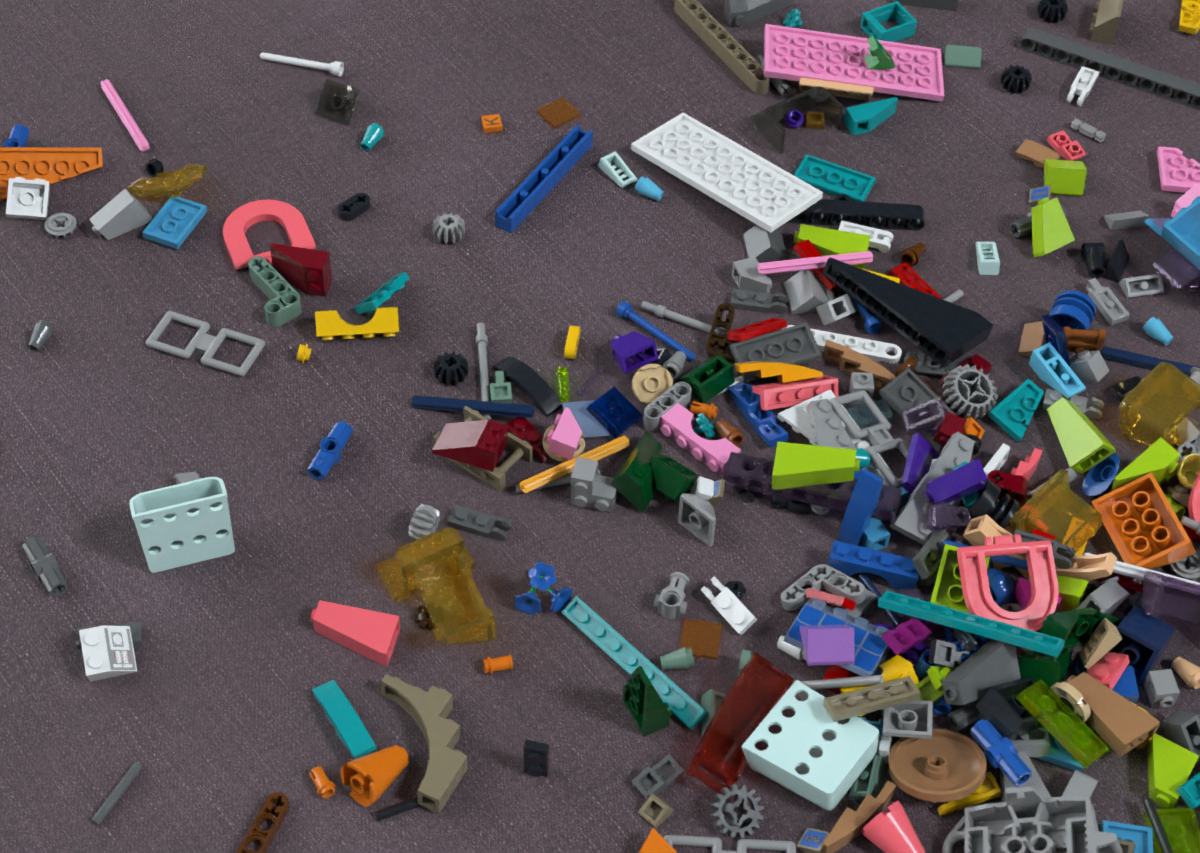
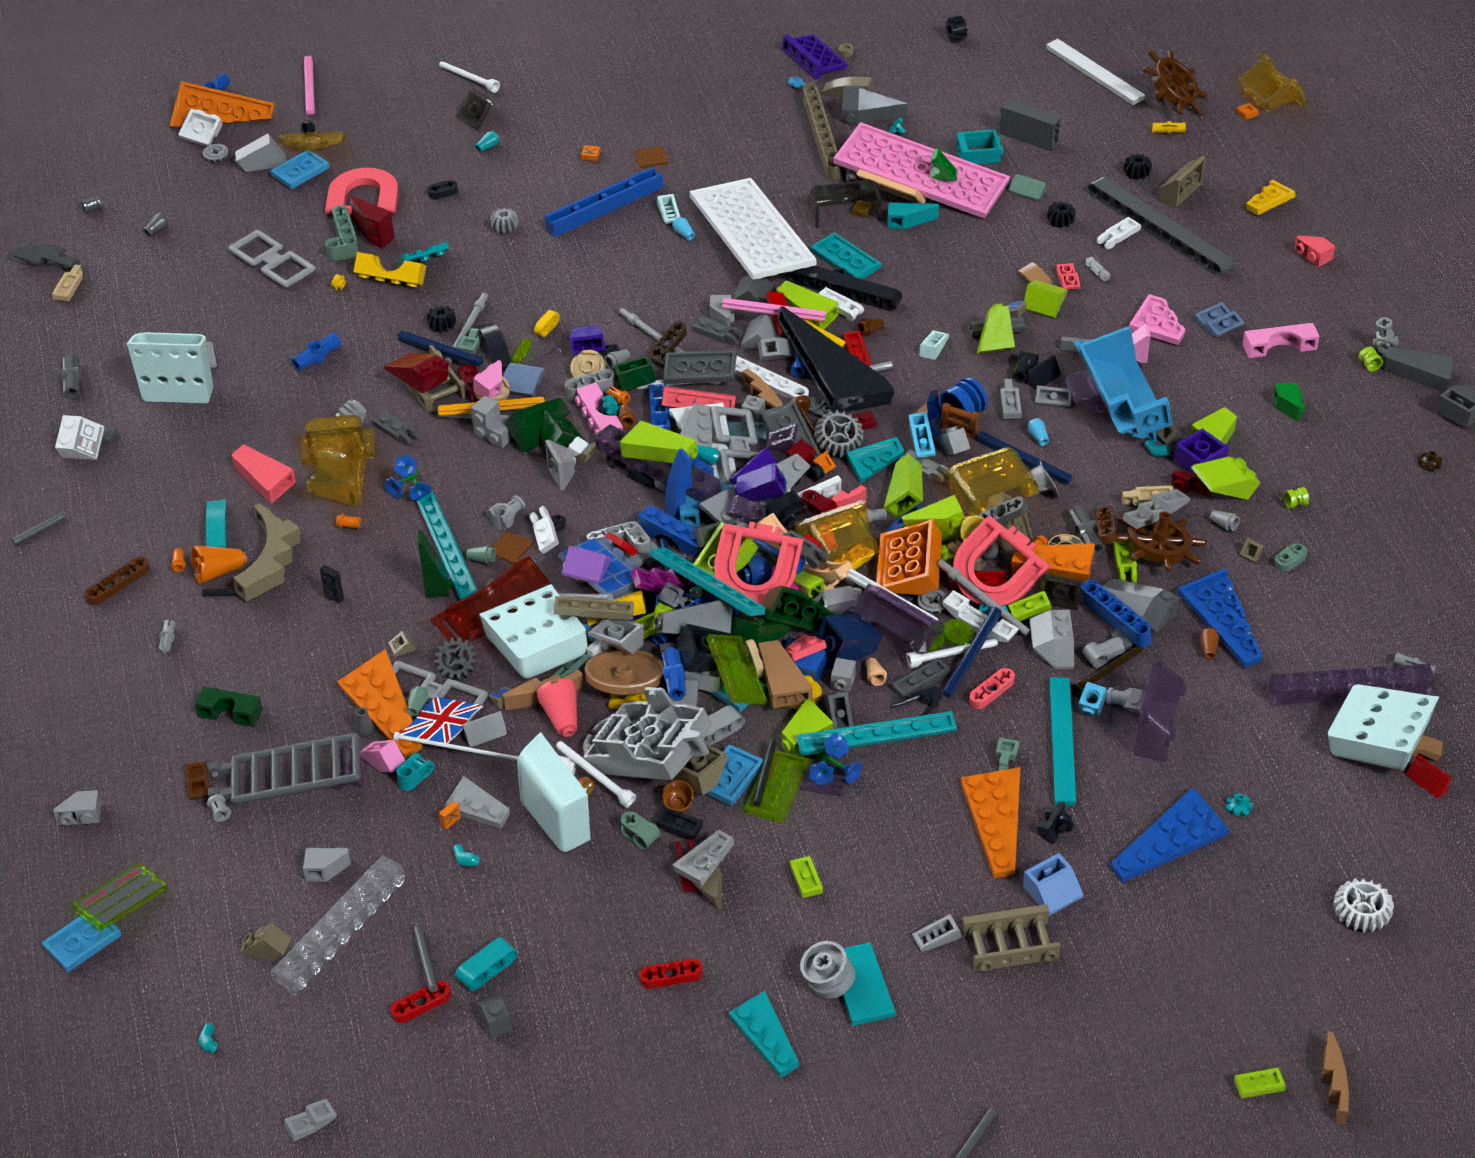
camera: 25 degrees right, 5 degrees down
clear blue tile [586,386,644,439] -> none
blue piece [616,301,696,361] -> none
dark grey slope [631,754,686,799] -> none
red tile [727,318,787,342] -> none
light orange slope [734,361,823,383] -> none
dark purple plate [785,110,804,128] -> none
tan slope [1079,618,1122,669] -> none

